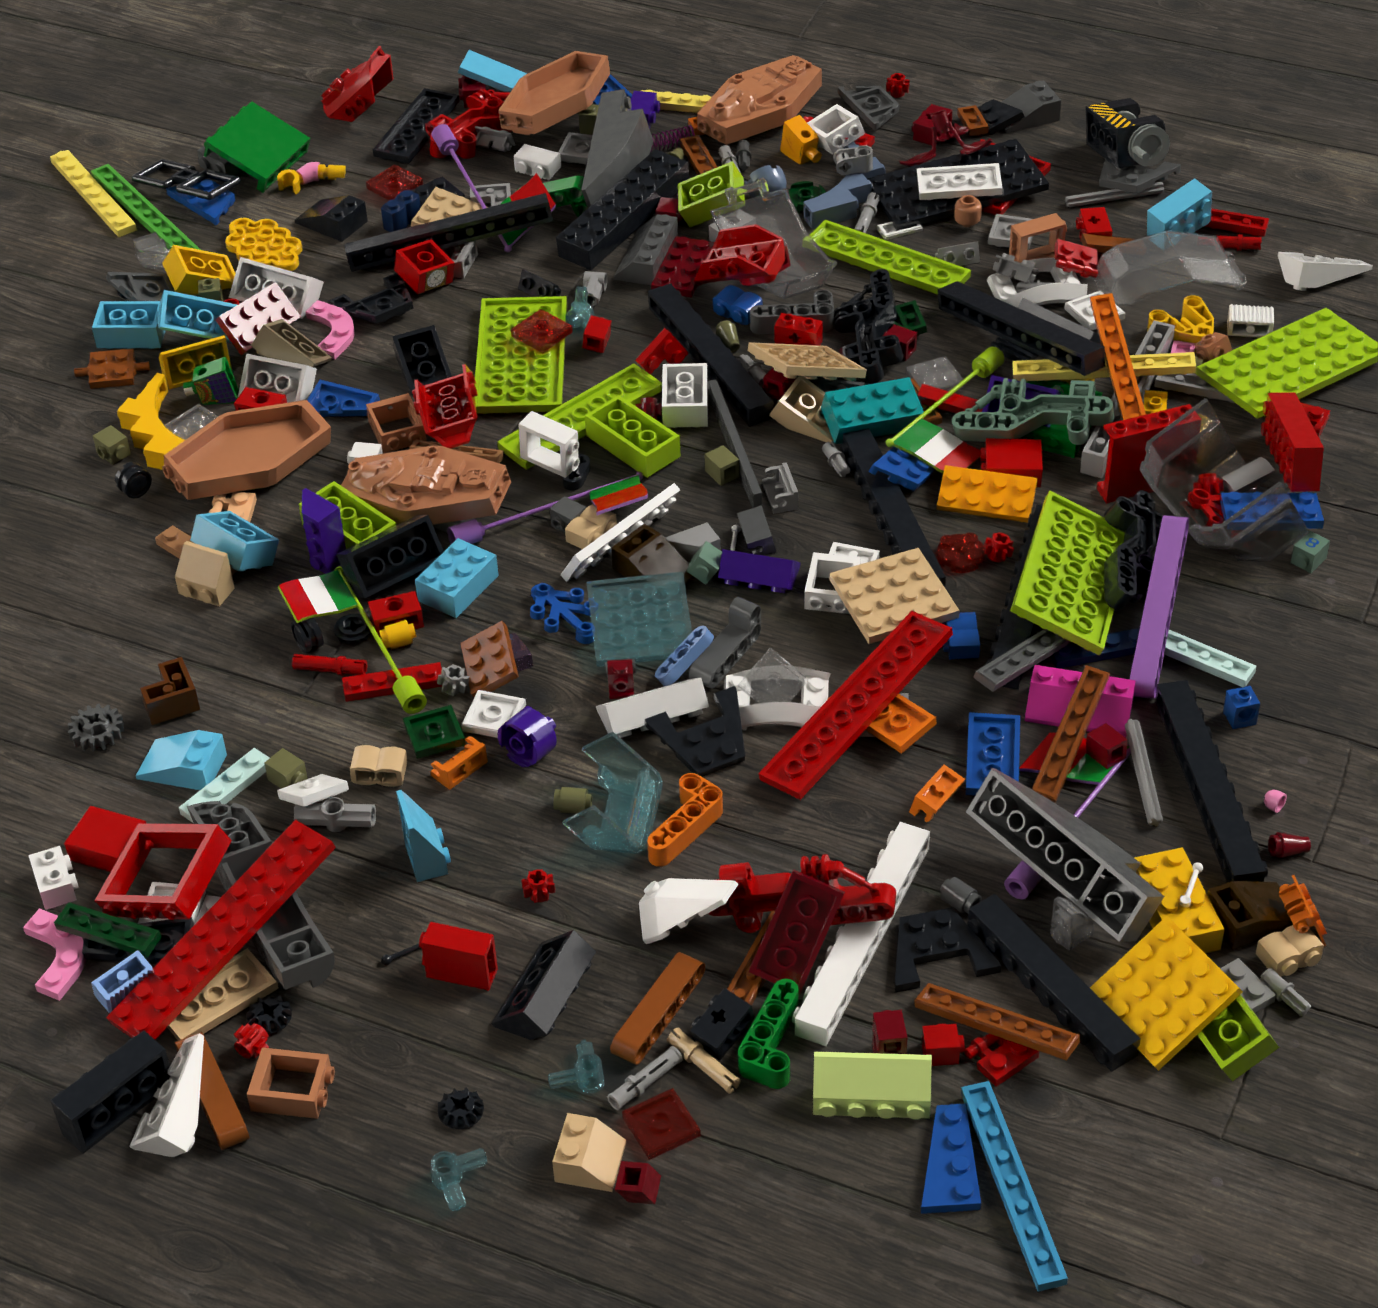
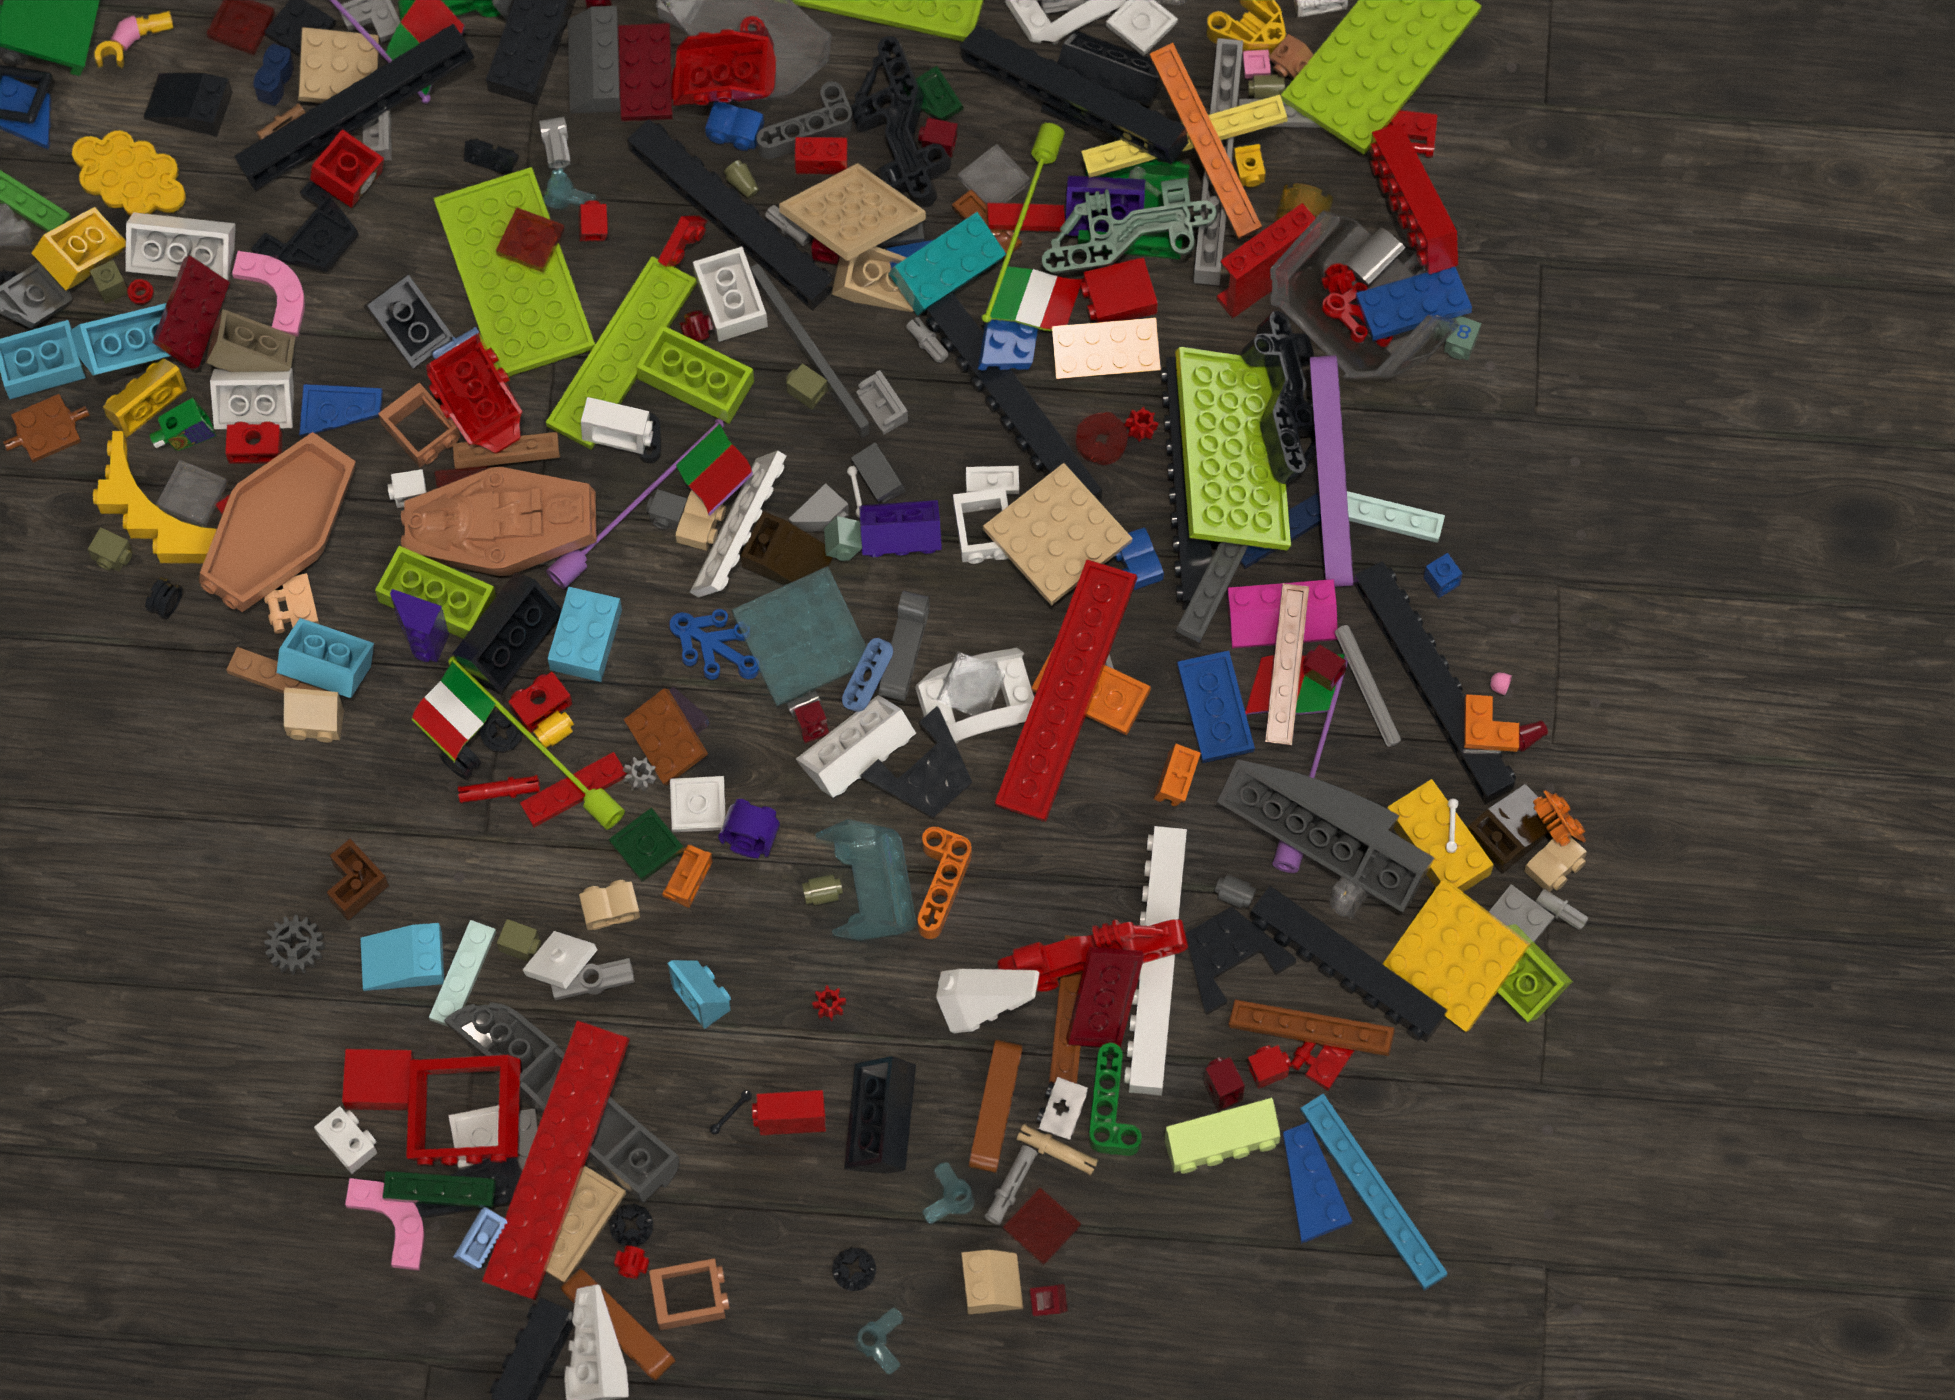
camera: 20 degrees left, 25 degrees up
none -> orange plate [1464,694,1519,752]

